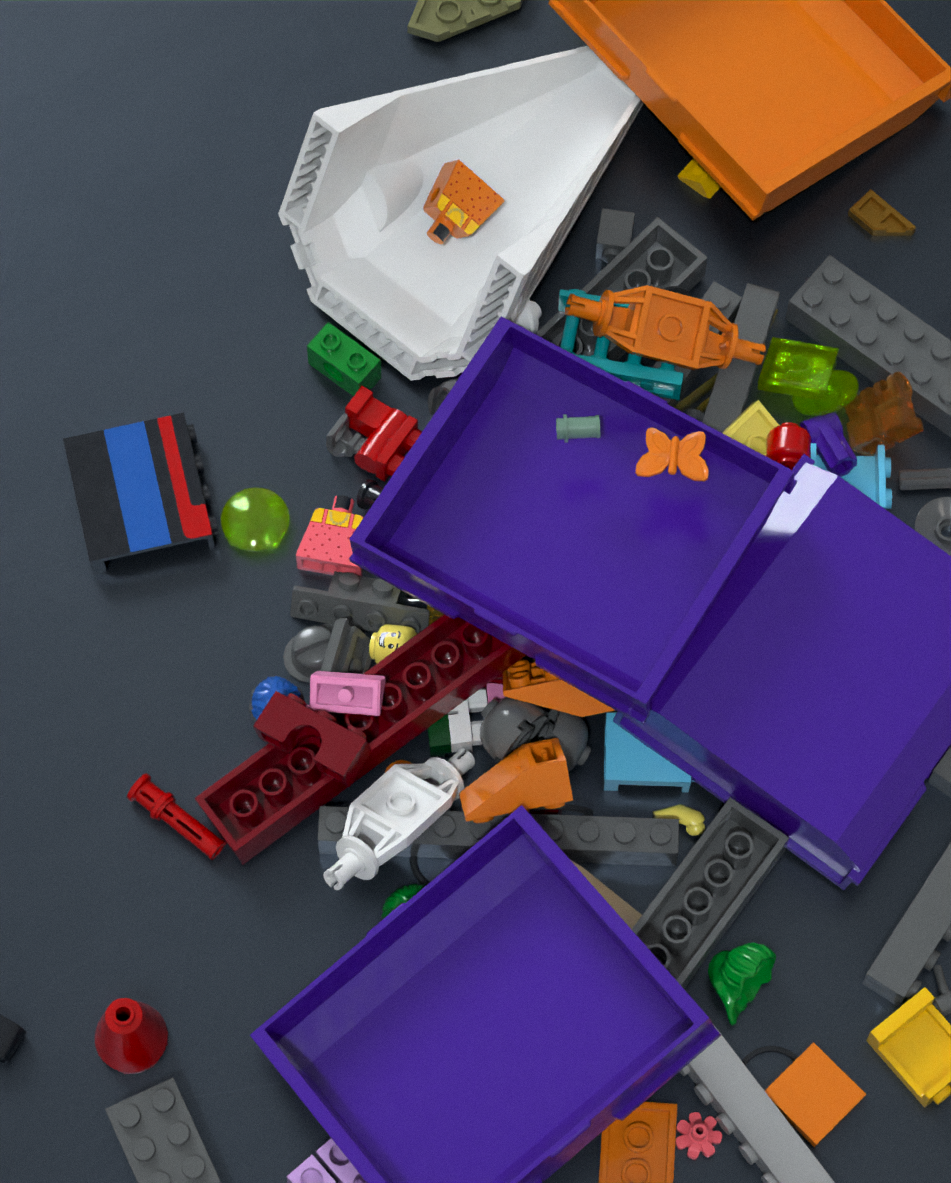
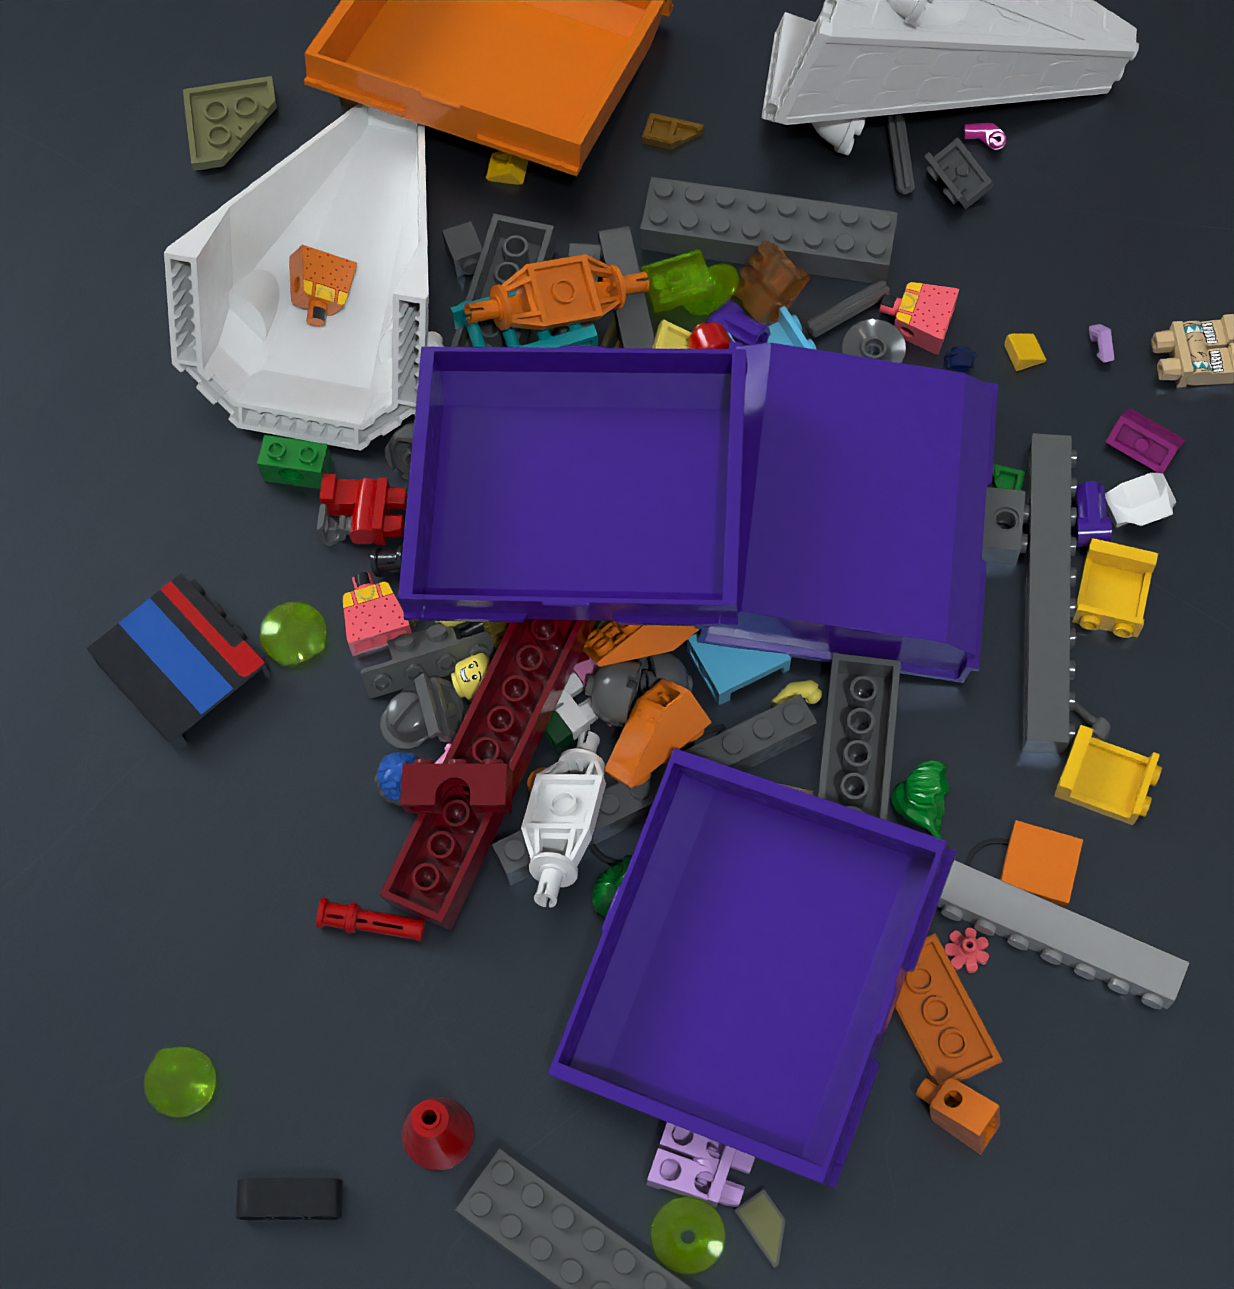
camera: 25 degrees left, 0 degrees up
bright pink slope [309,671,385,716] -> none
sand green pin [556,414,600,443] -> none
orange piece [635,428,709,481] -> none

